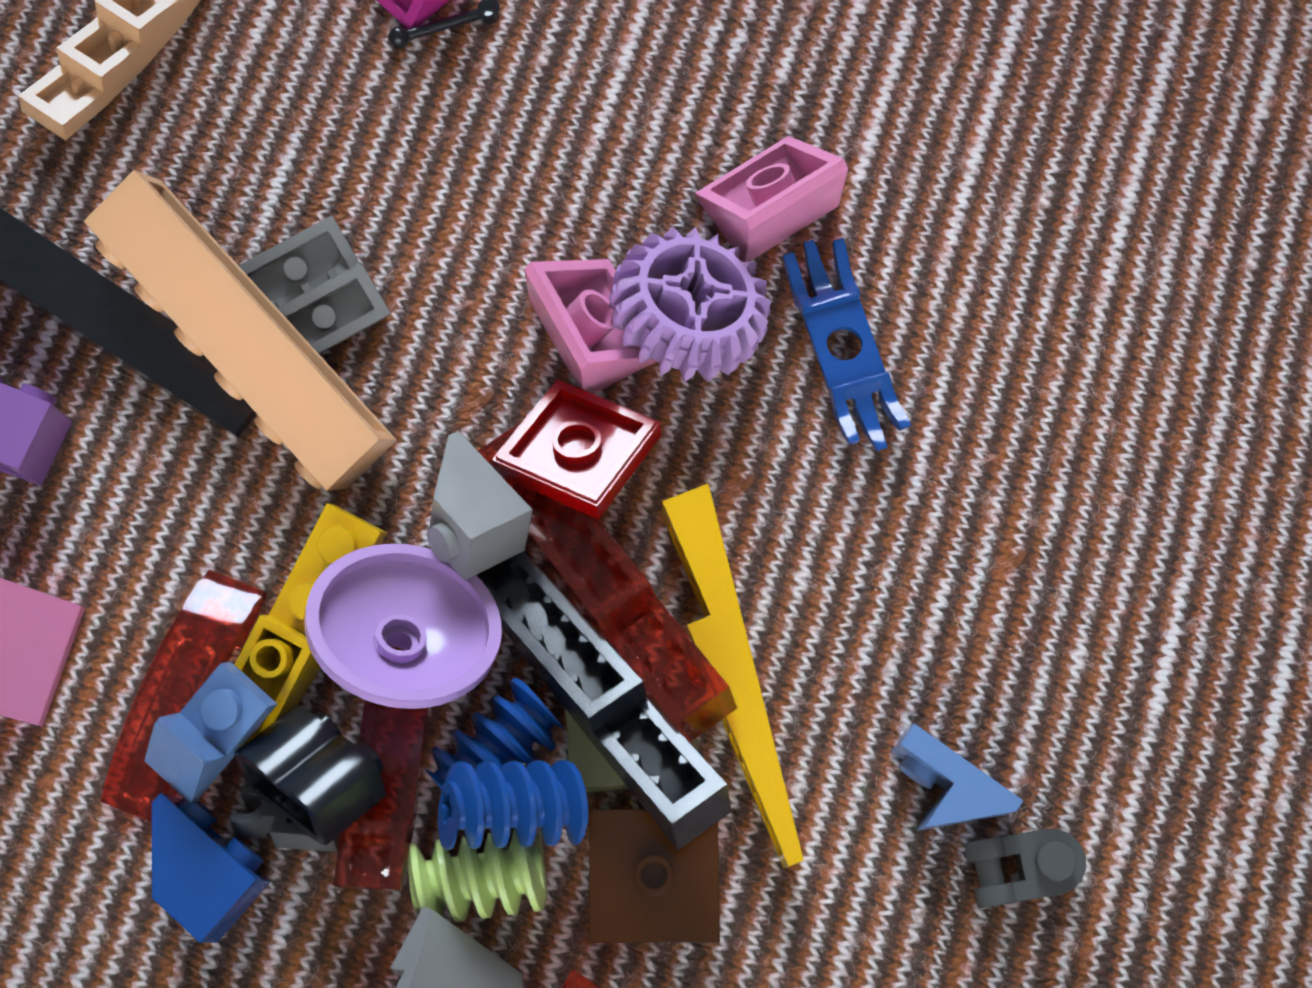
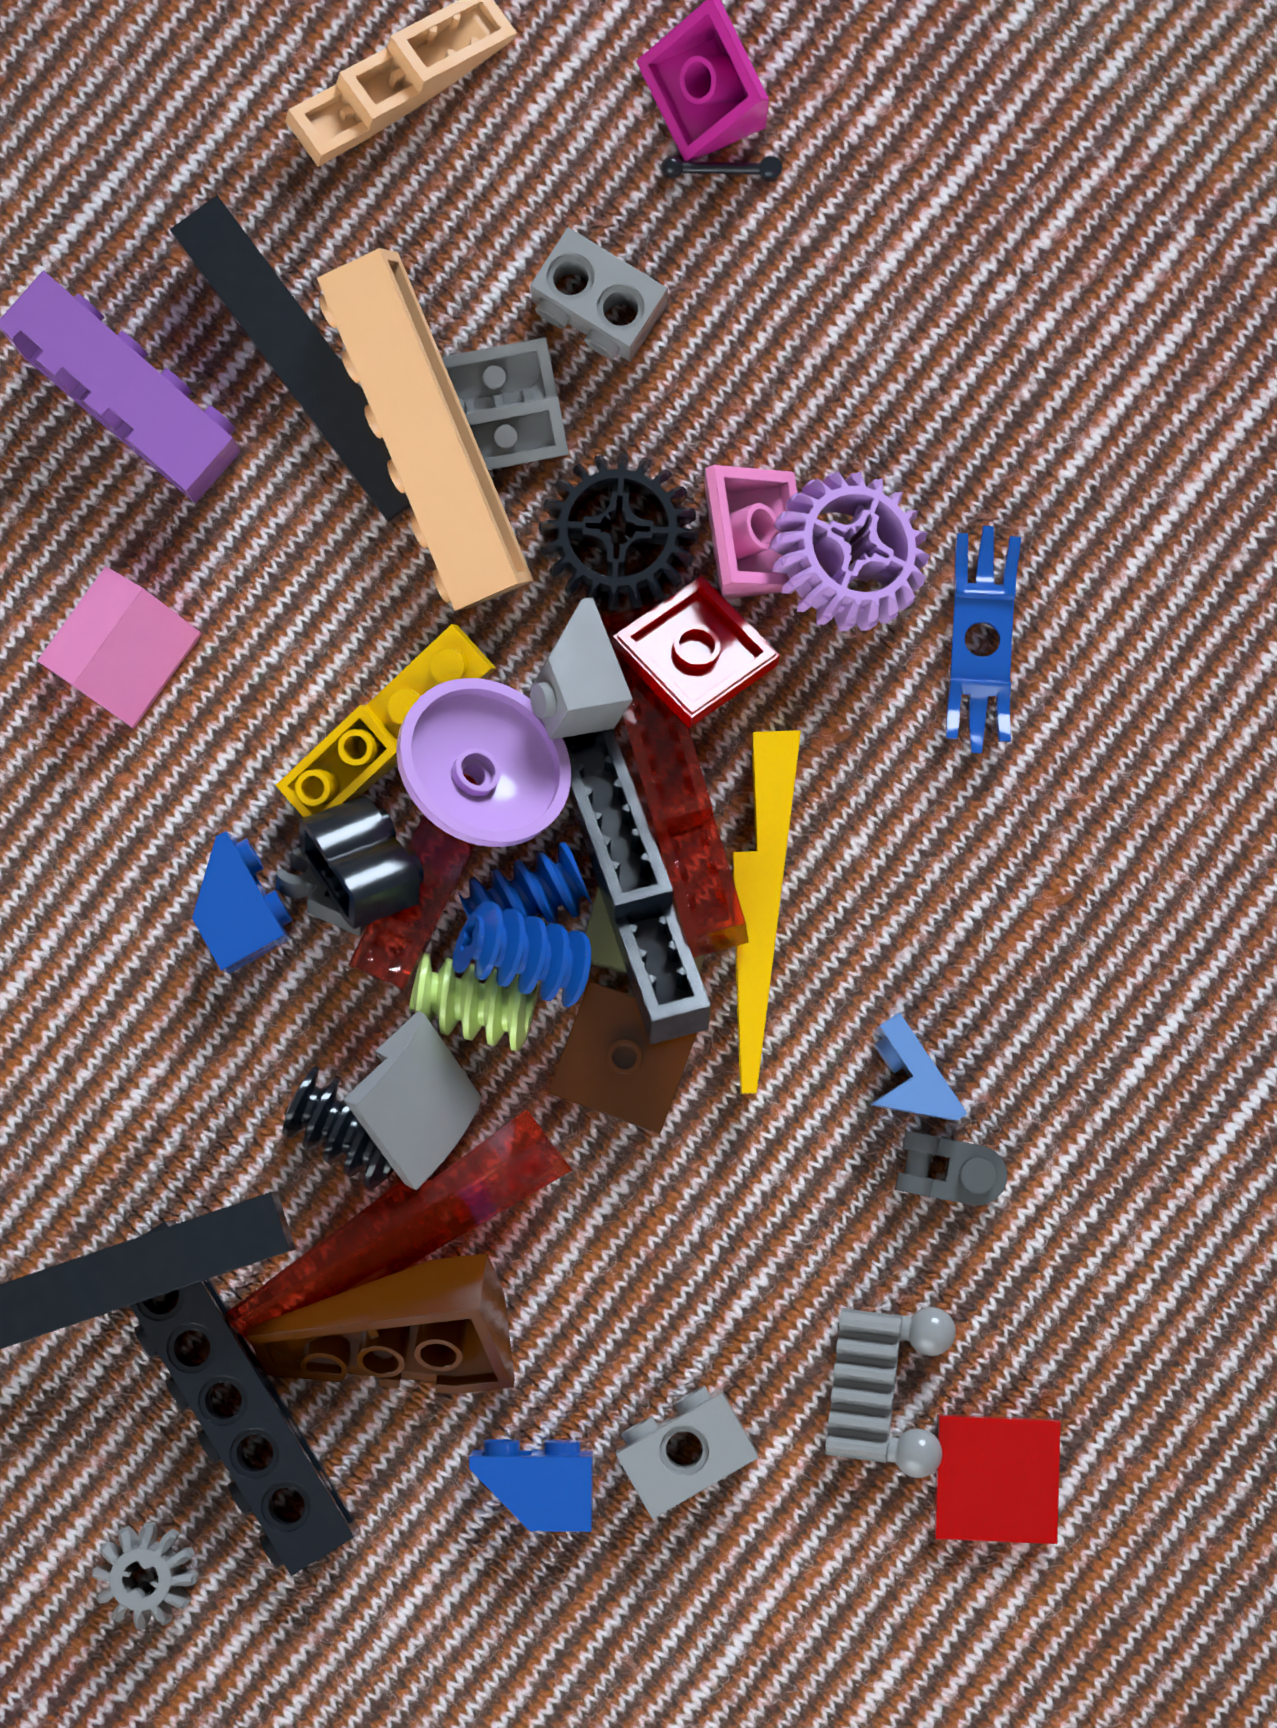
camera: 25 degrees right, 10 degrees up
clear red slope [100,570,268,822] -> none
medium blue slope [144,662,277,804] -> none
bright pink slope [695,136,848,262] -> none
none -> light grey brick [530,227,668,362]
none -> black gear [538,453,698,613]

